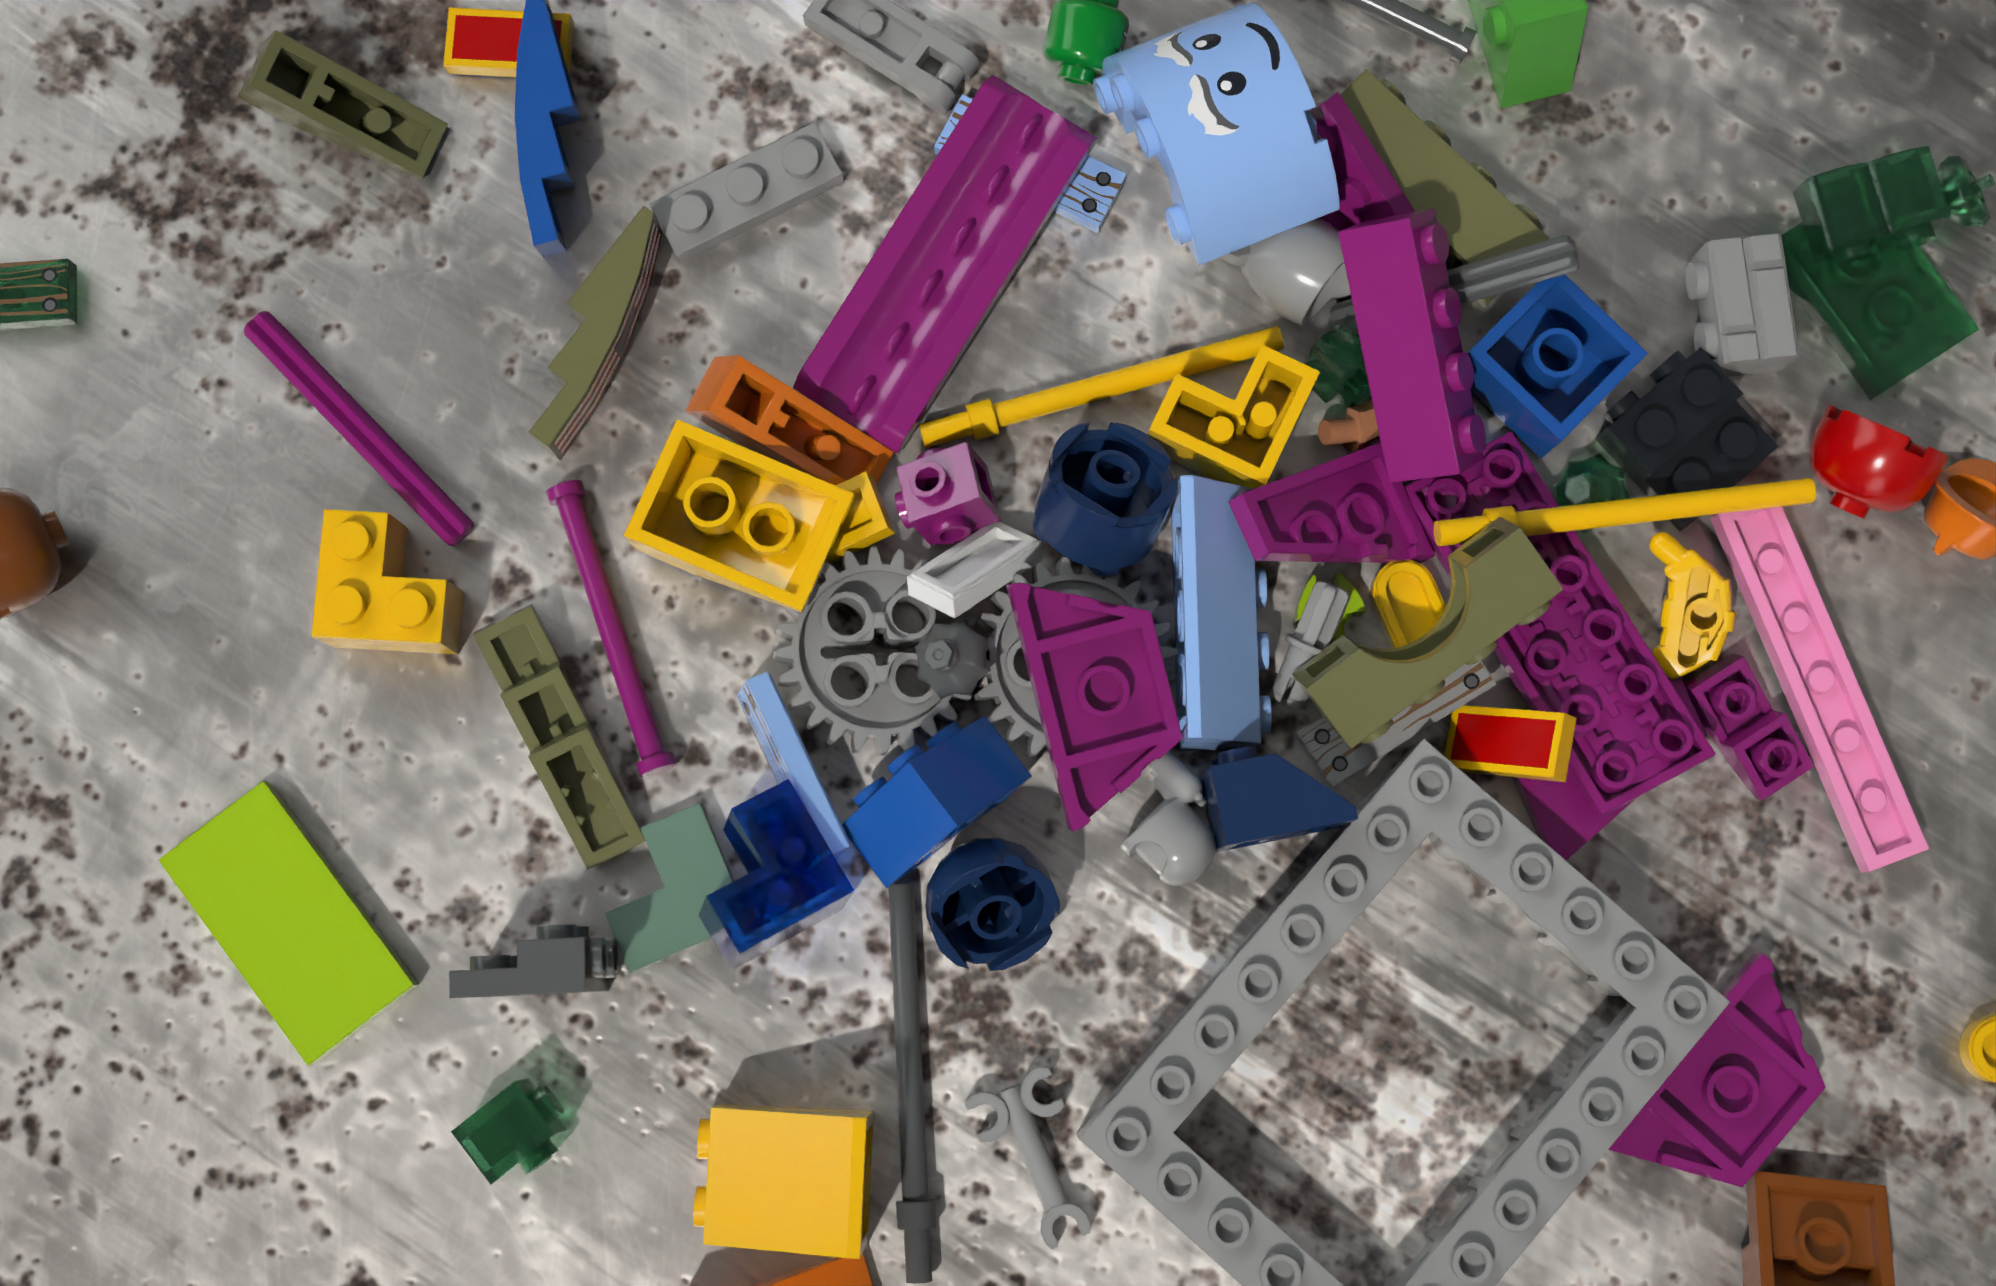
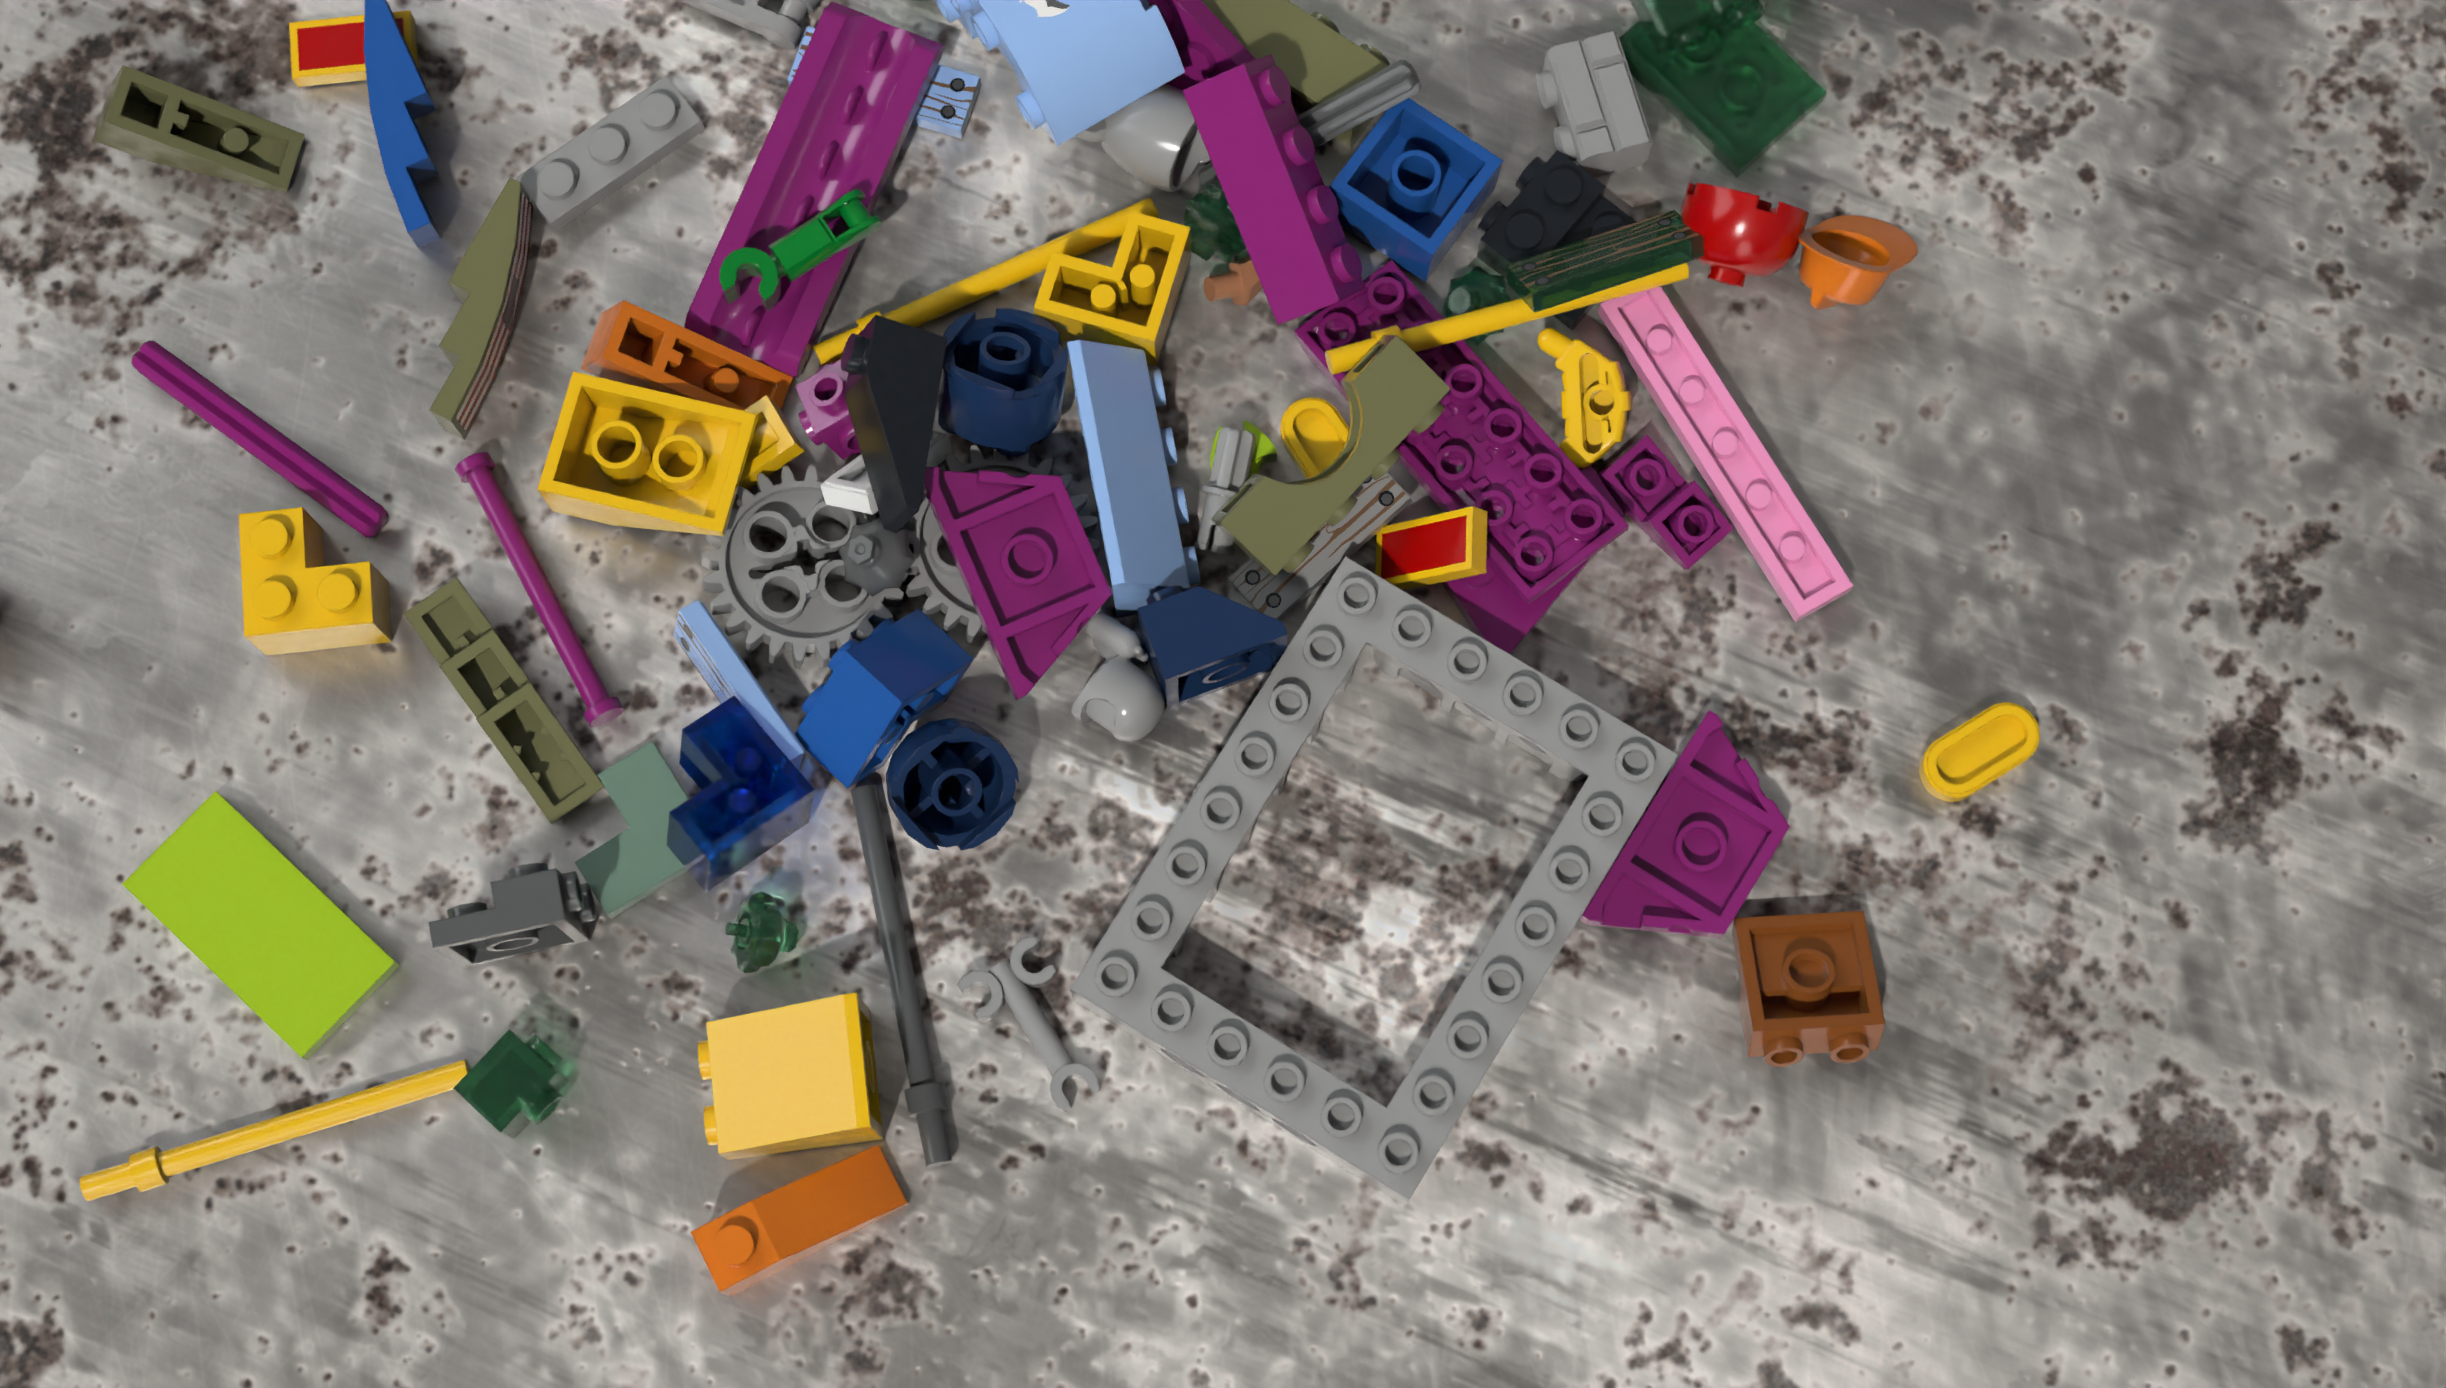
camera: 10 degrees left, 5 degrees down
magenta wing [1228,442,1435,563] -> none
none -> yellow bar [79,1059,473,1201]
none -> green piece [719,189,883,312]
none -> clear green piece [725,892,799,973]
none -> black slope [841,315,947,533]
none -> clear green tile [1506,210,1704,312]

